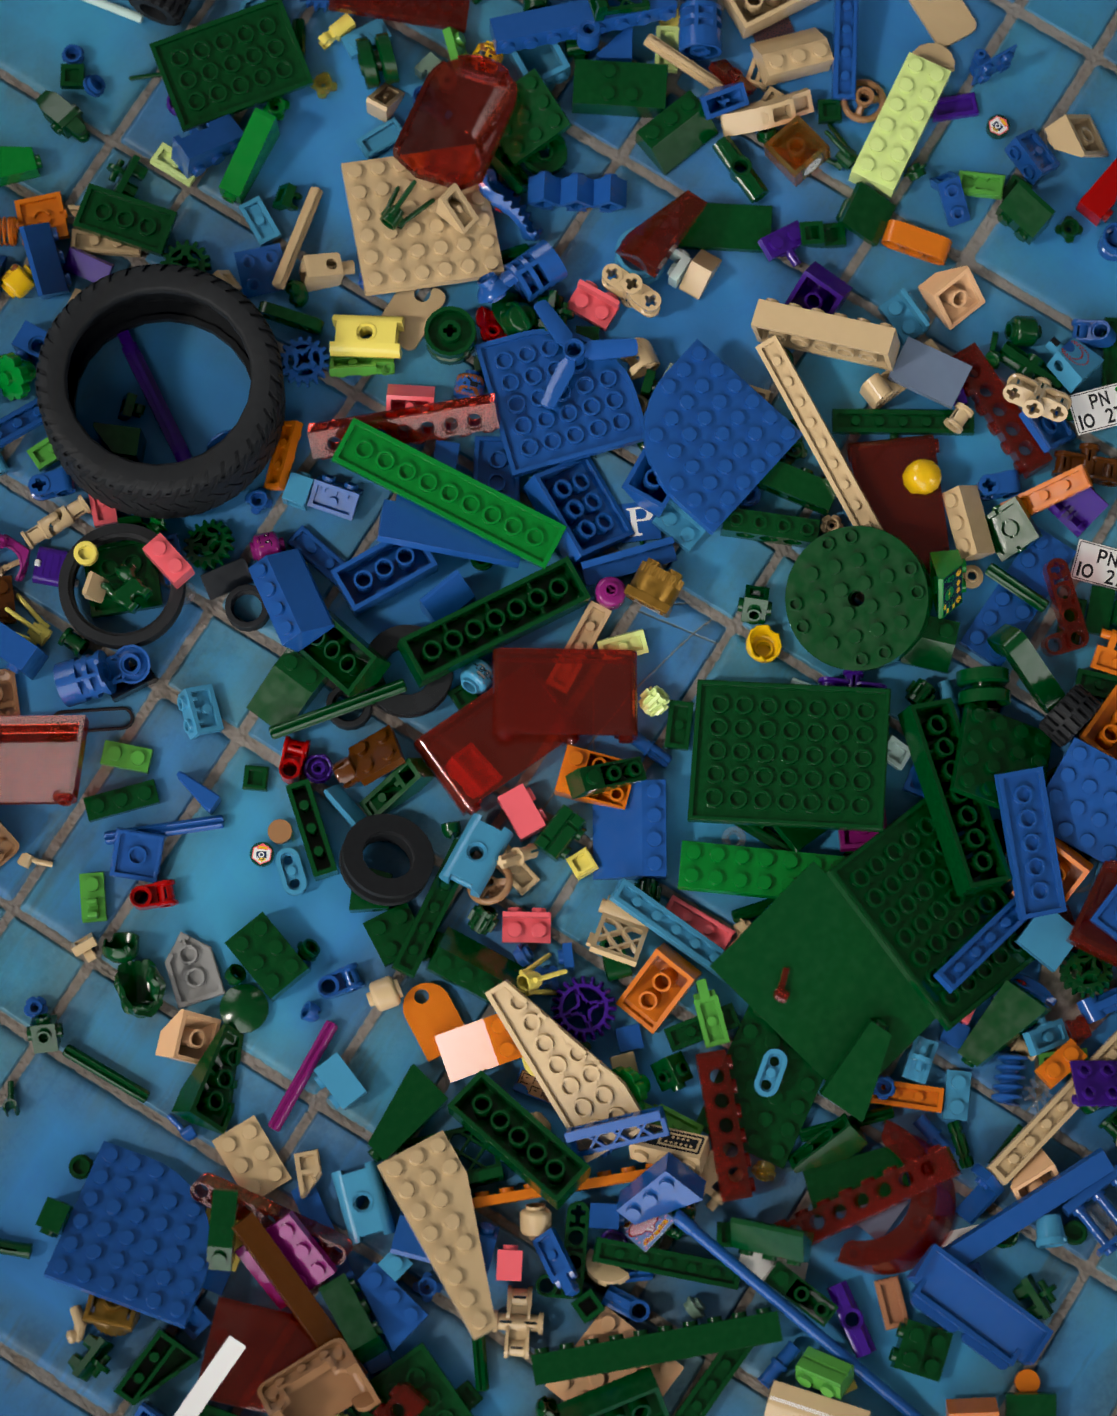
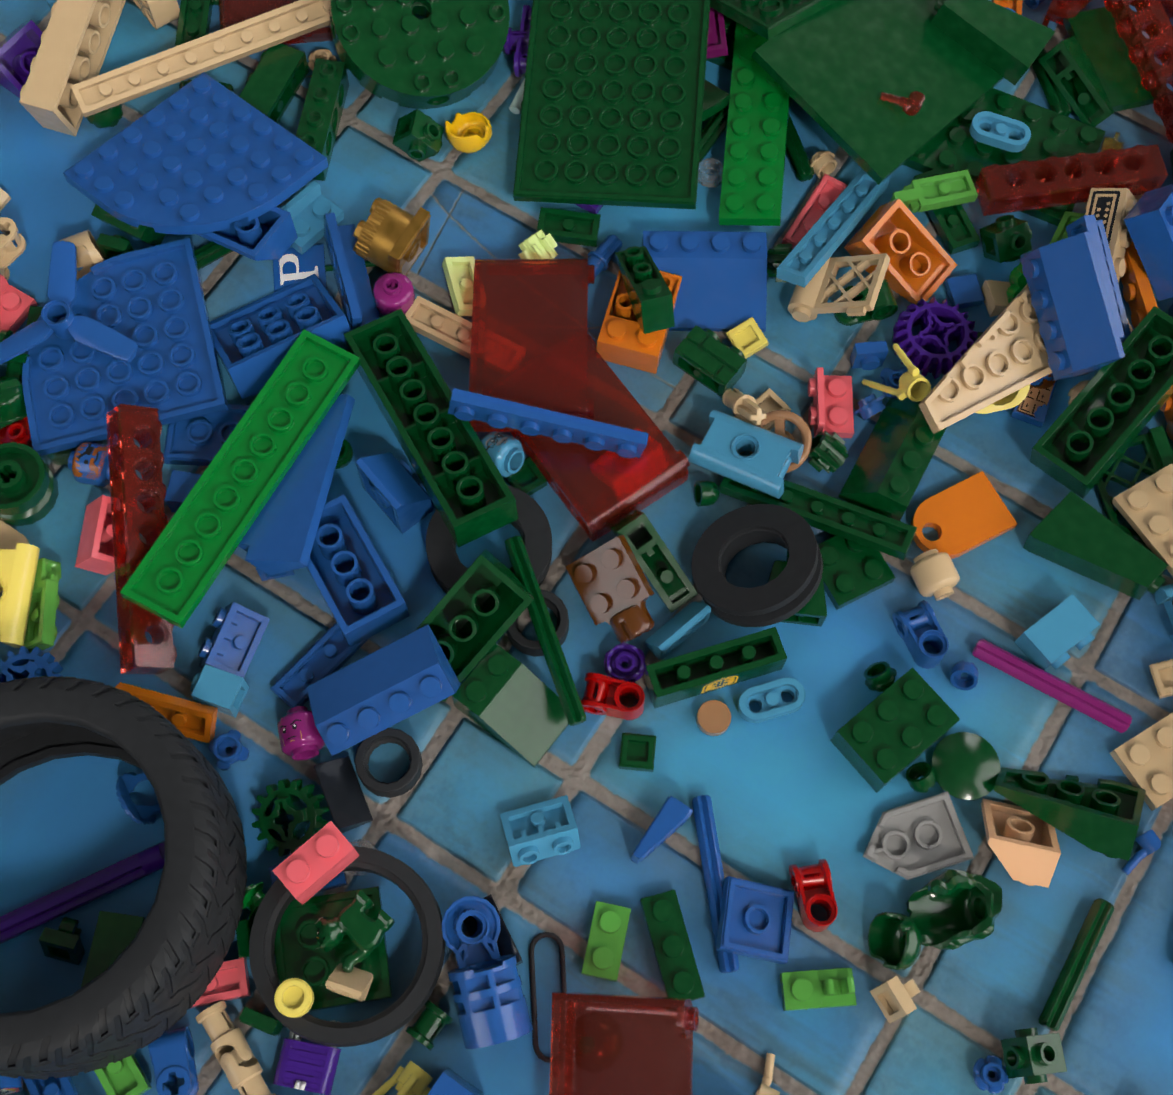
camera: 90 degrees left, 10 degrees down
tile [250,842,275,867] -> none
slope [434,1014,522,1083] -> none
coral brick [497,783,548,842] -> none
none -> dark green tile [239,1007,284,1036]
none -> blue plate [448,388,649,458]
none -> blue slope [1021,231,1125,380]

